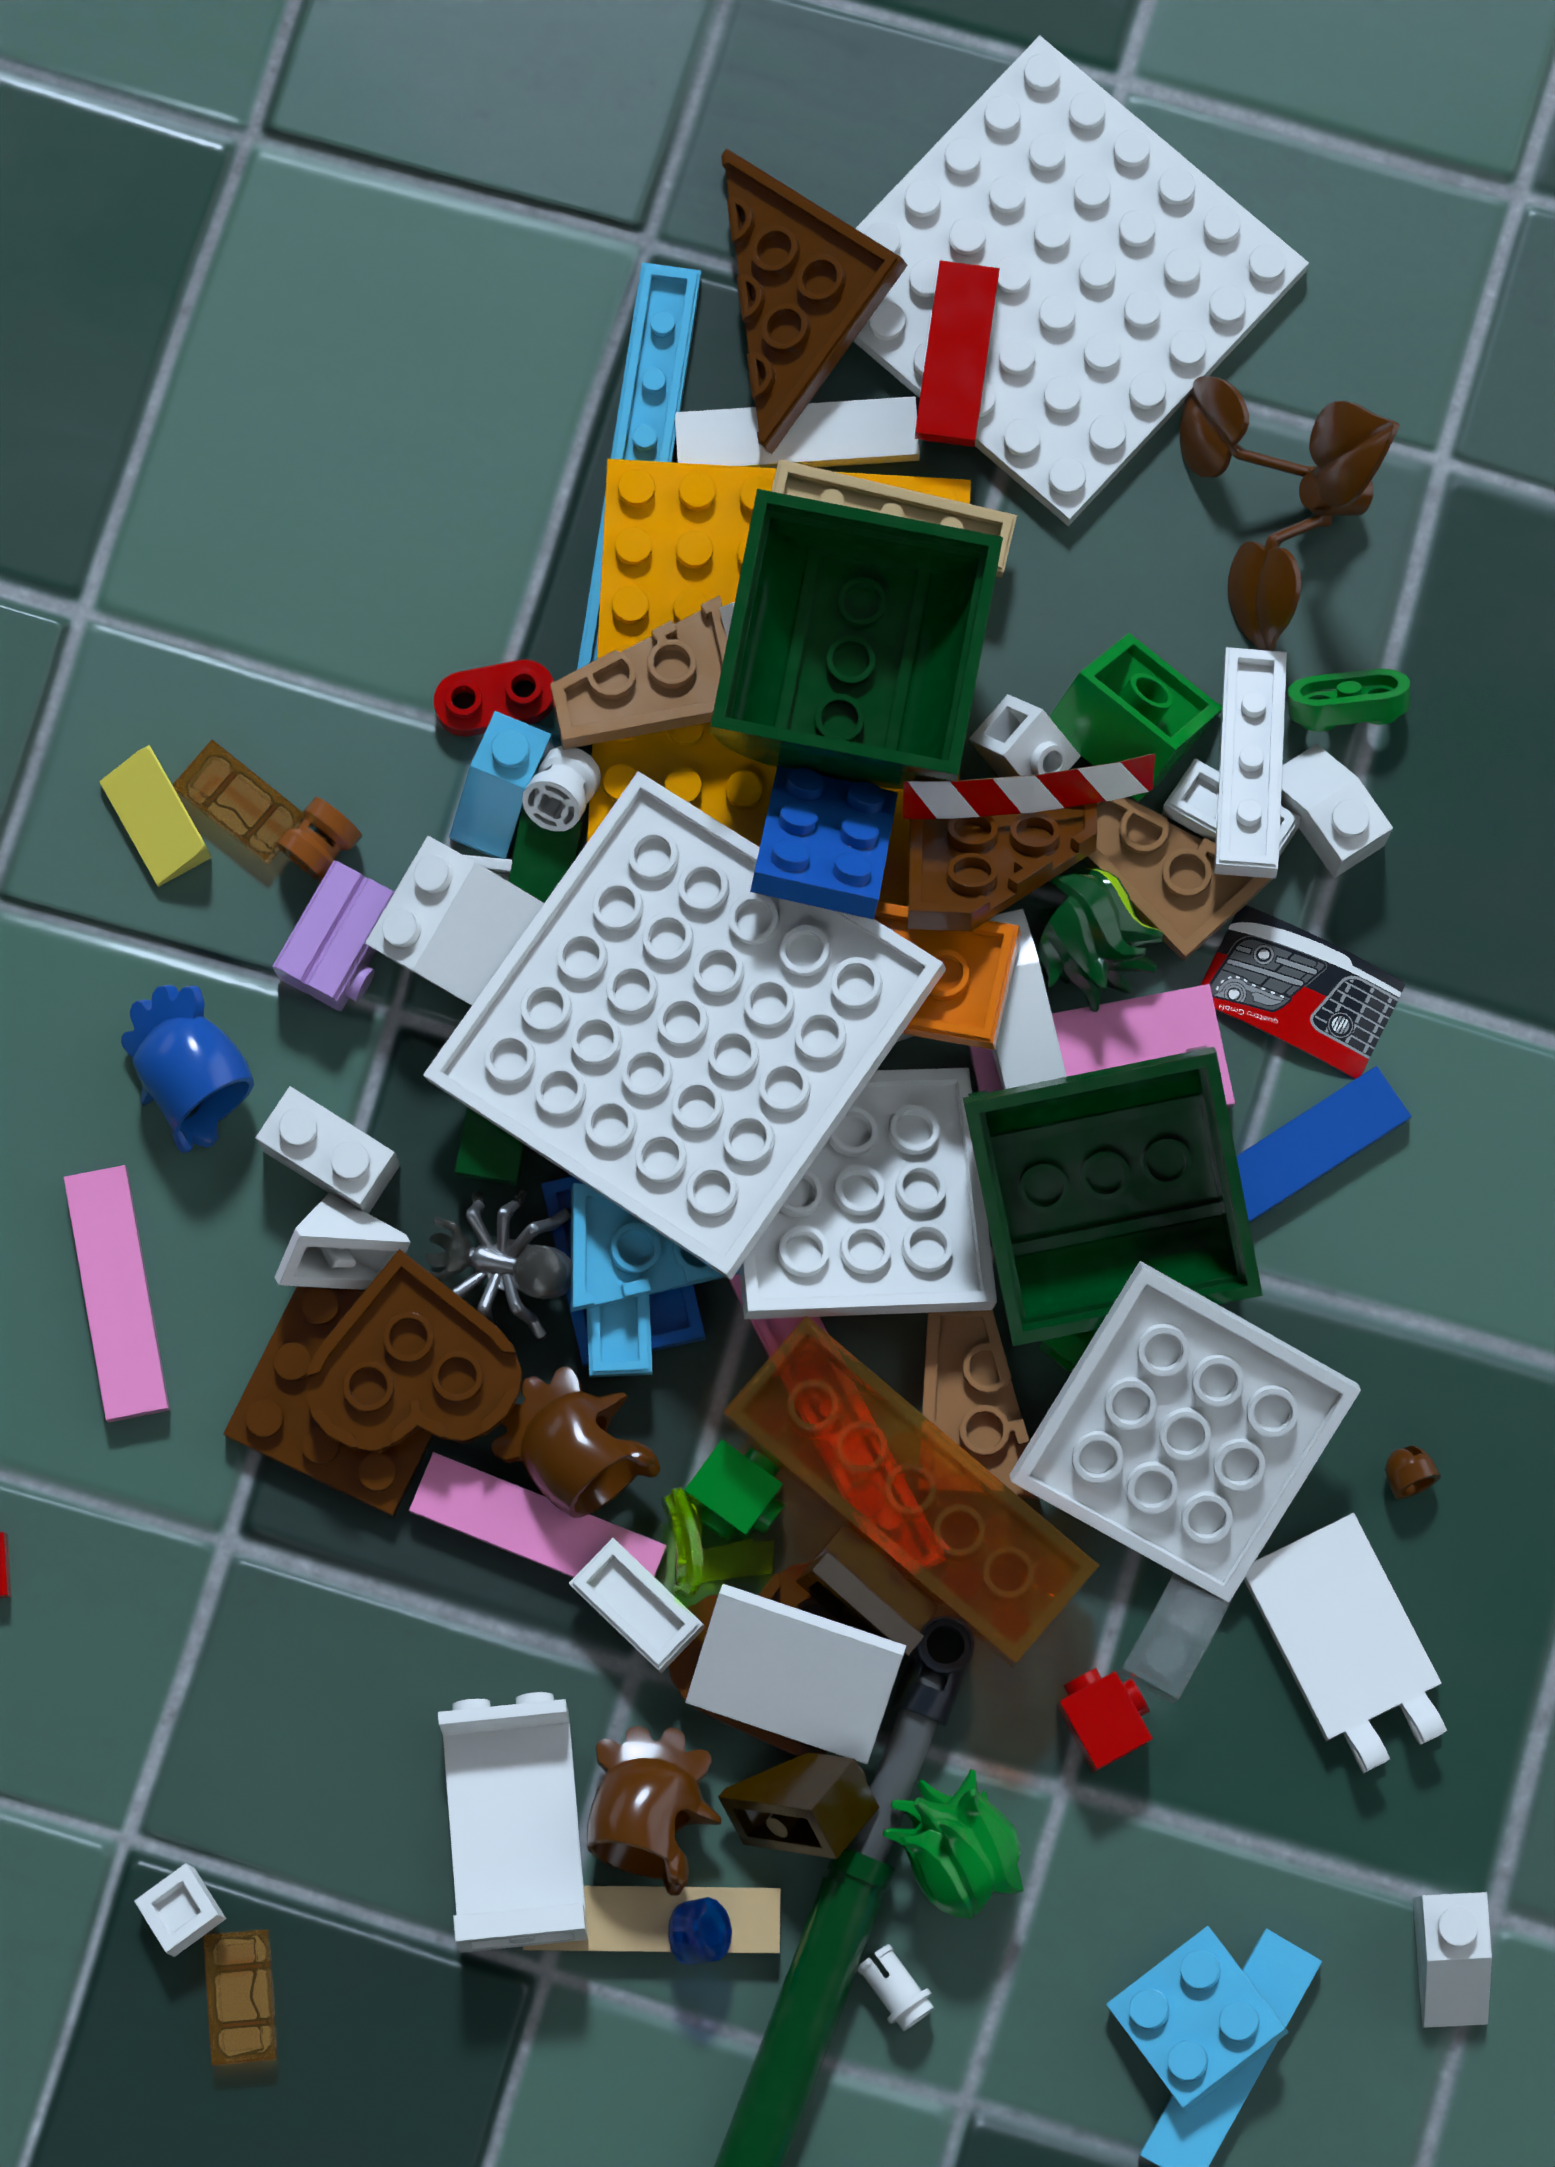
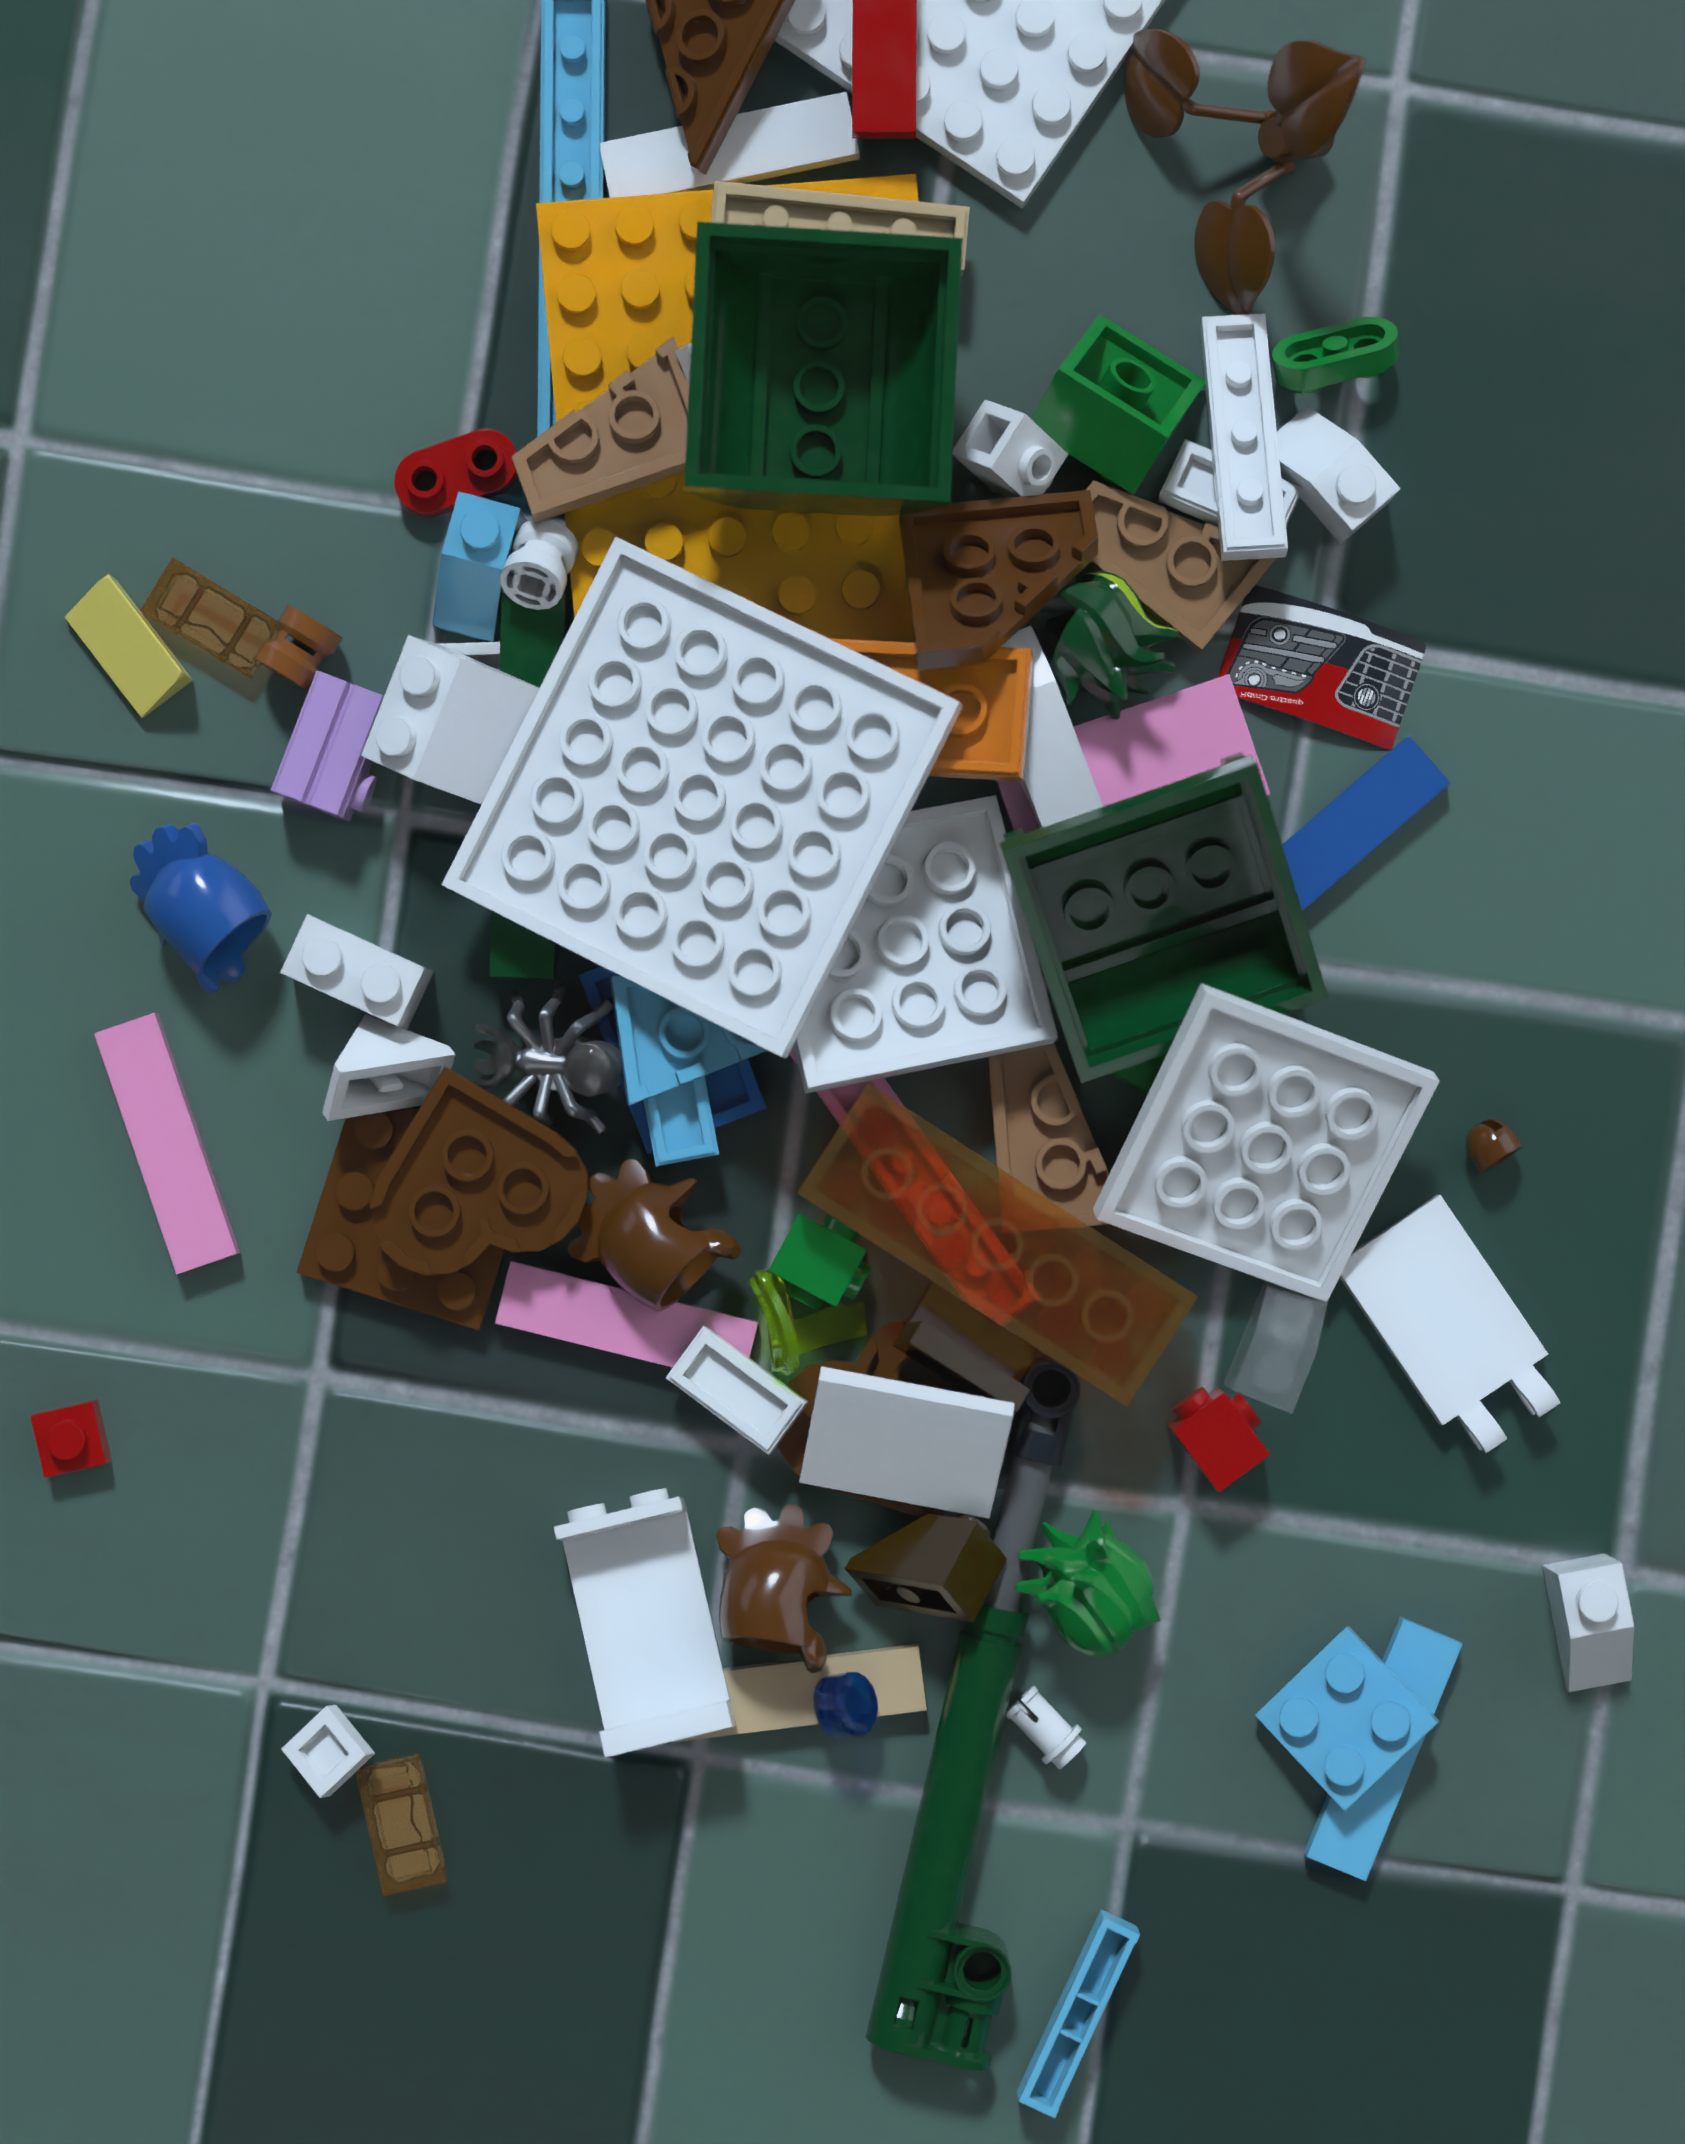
camera: 10 degrees left, 10 degrees up
blue plate [750,765,898,920] -> none
sticker [902,754,1155,819] -> none

